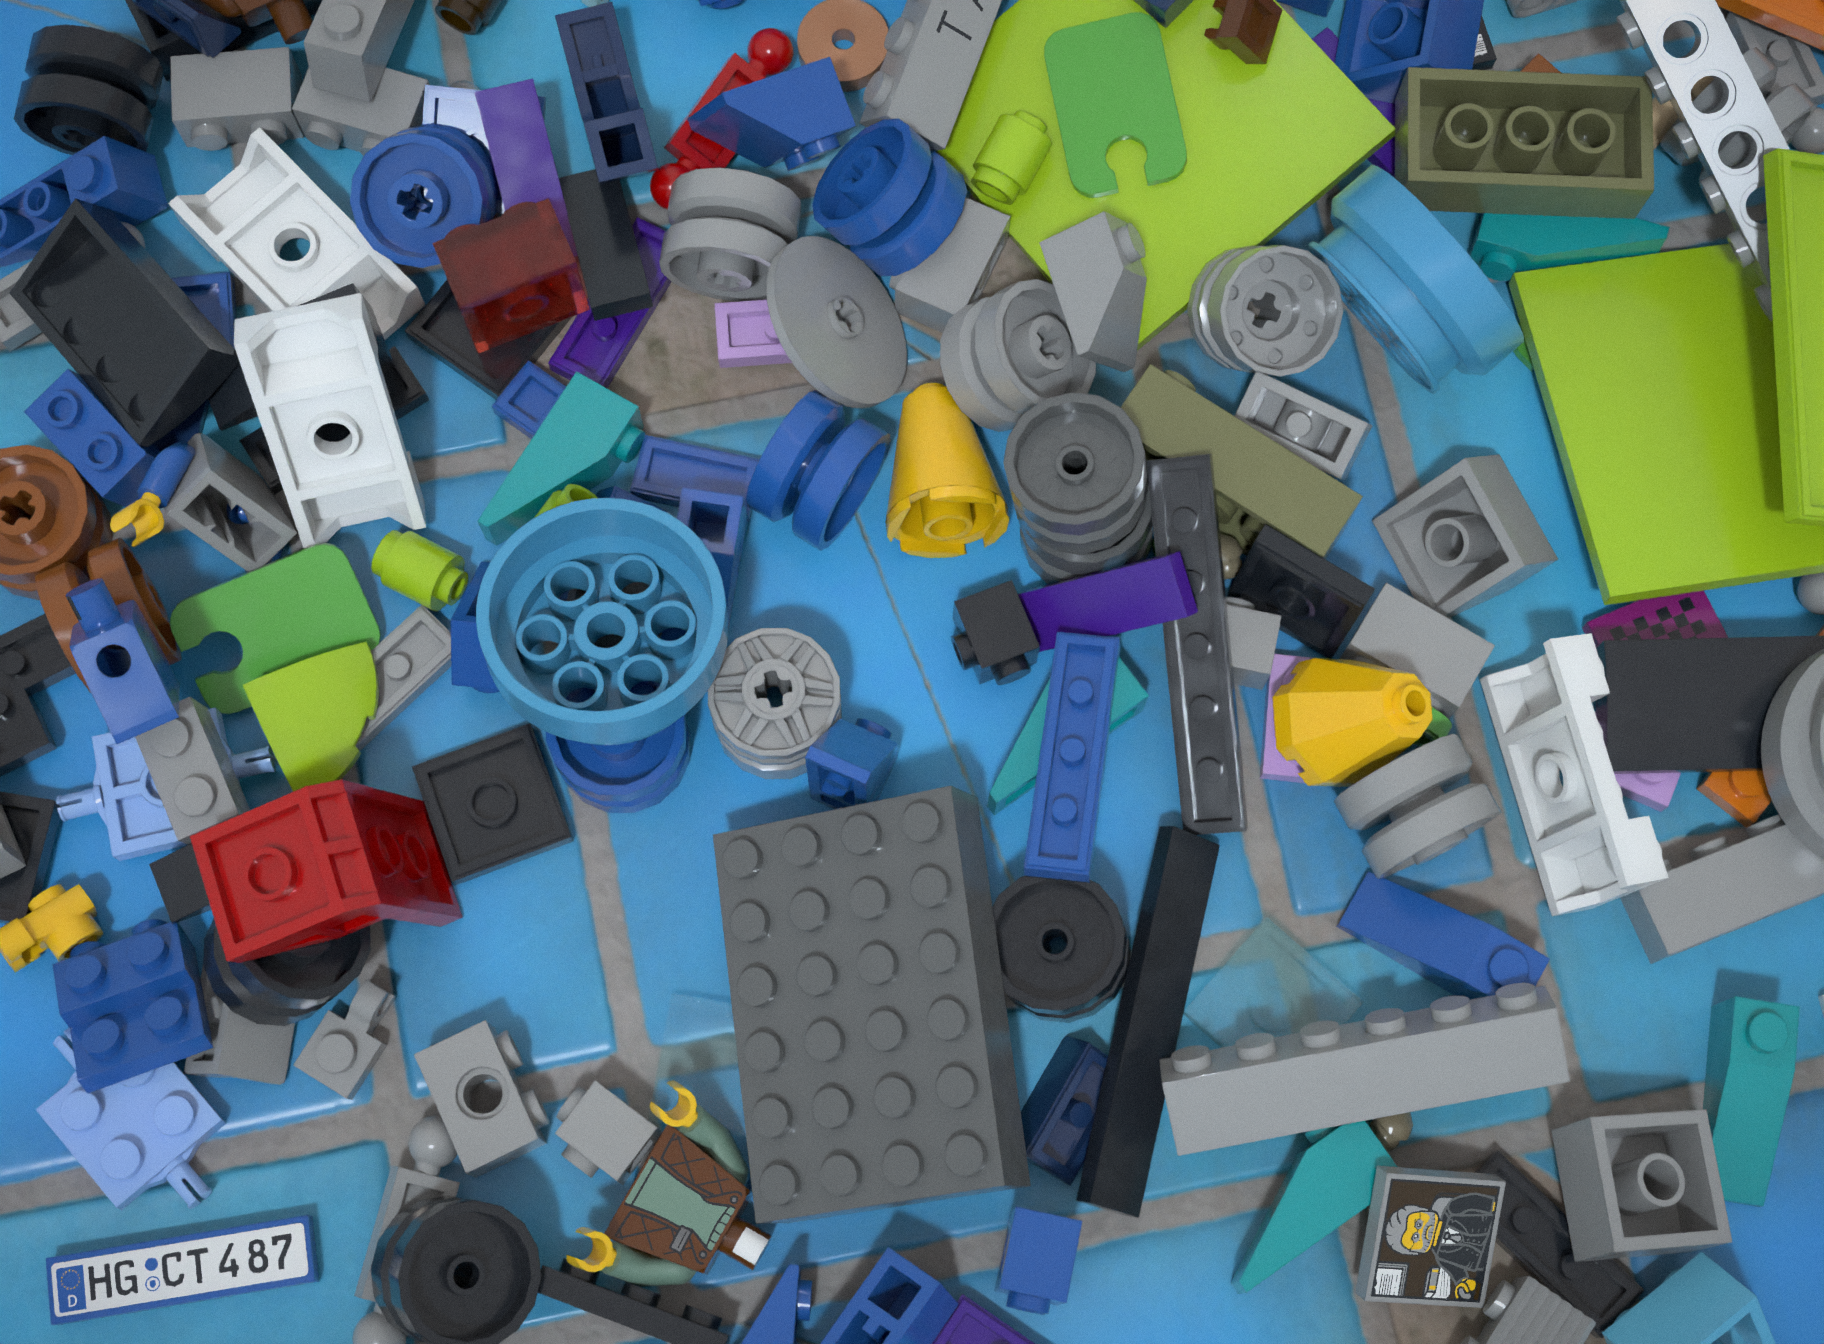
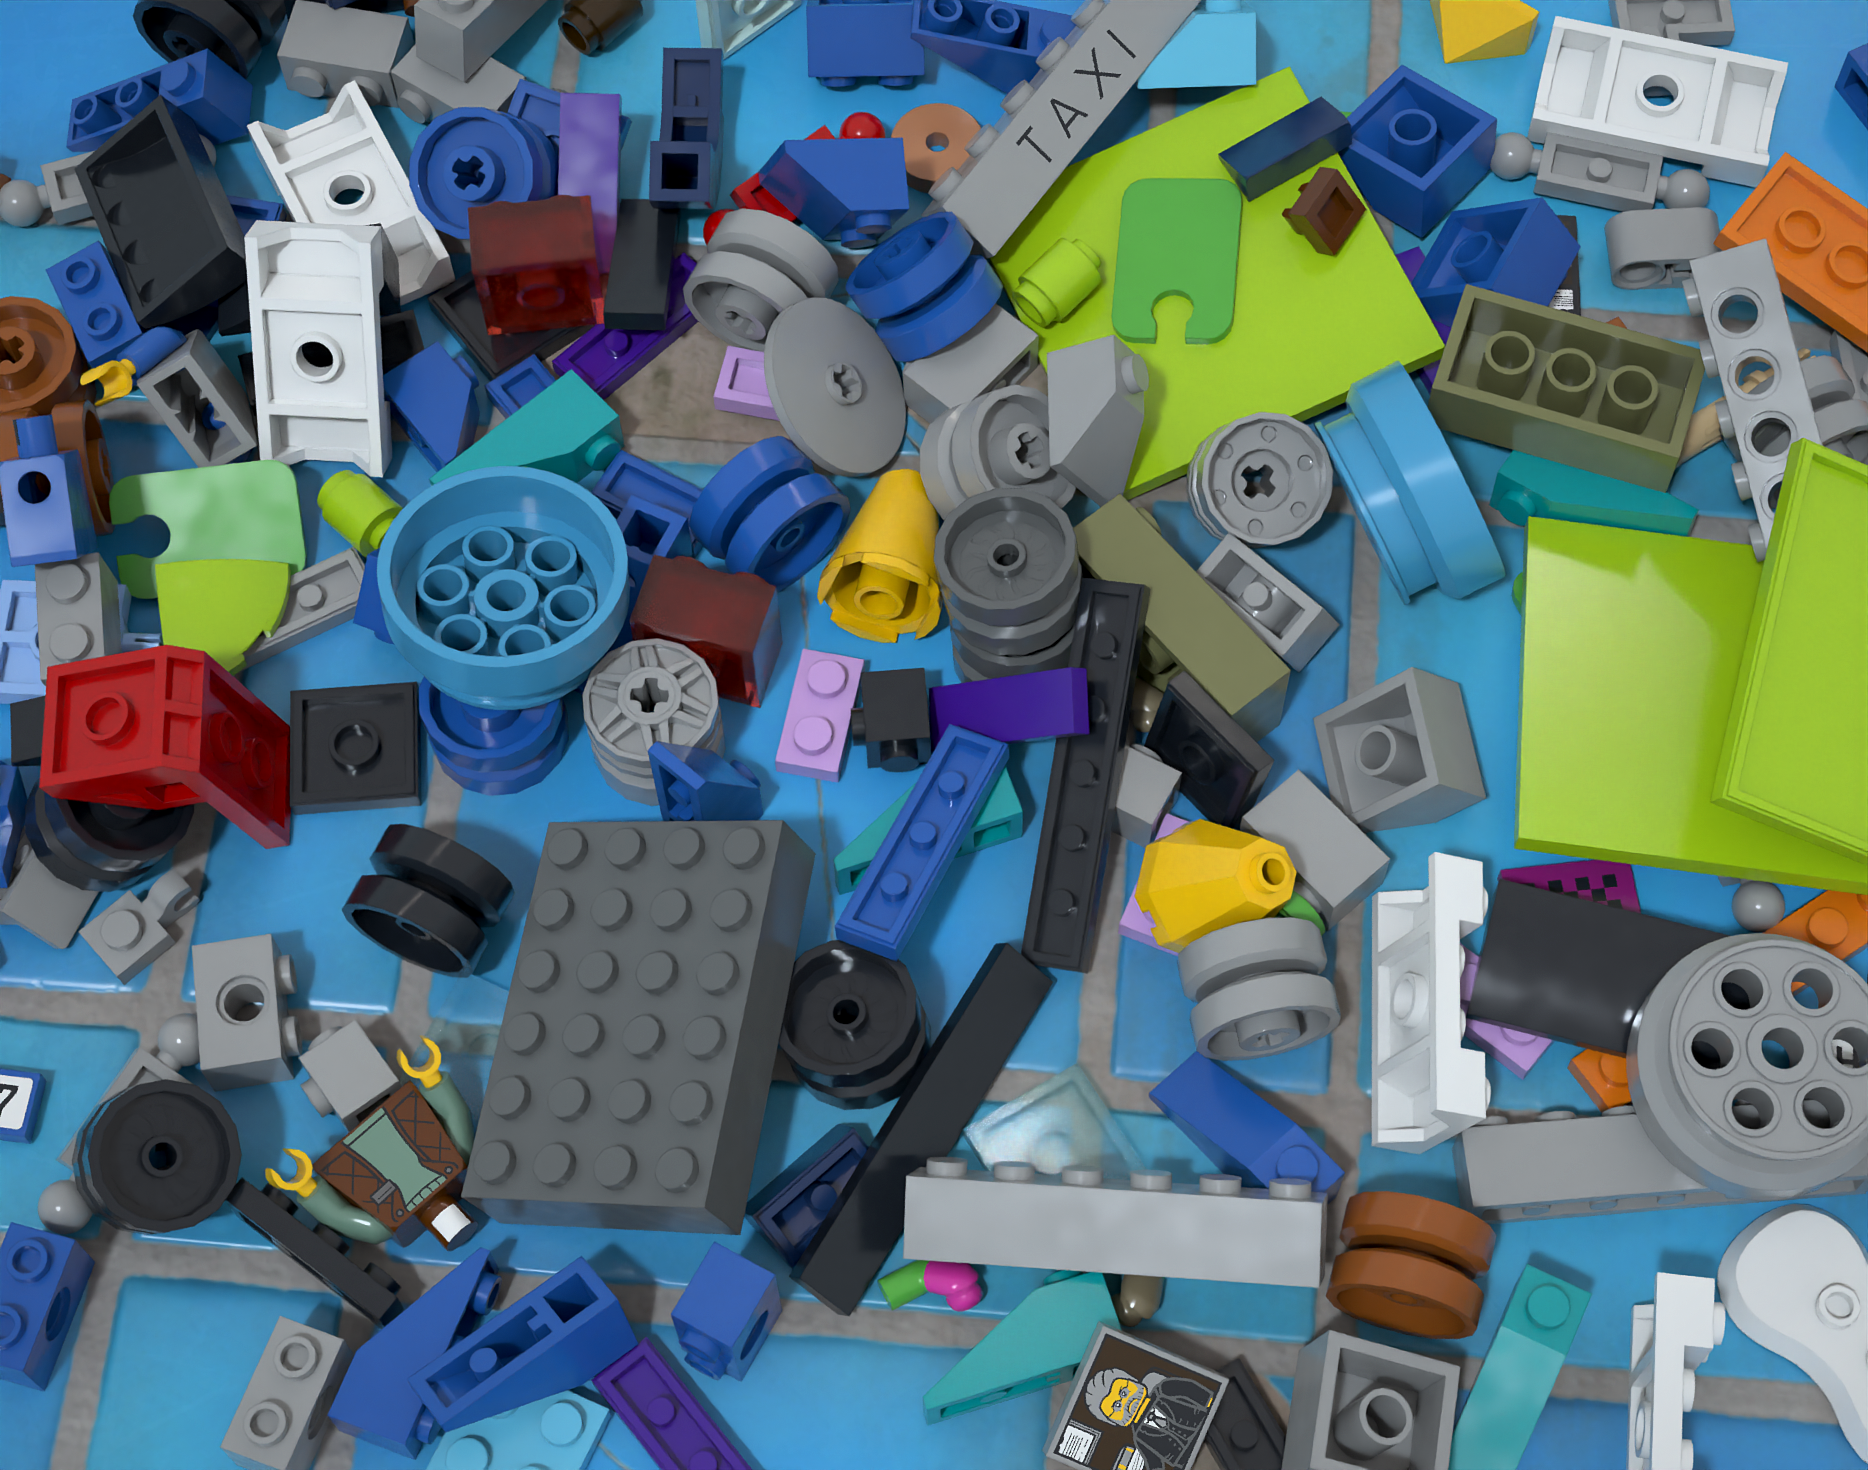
camera: 20 degrees right, 10 degrees down
none -> black wheel [341,824,515,978]
none -> blue slope [383,341,480,472]
none -> clear red brick [629,555,783,708]
none -> lavender plate [775,649,865,783]
none -> arm [877,1260,983,1312]
none -> dark orange wheel [1325,1191,1497,1339]

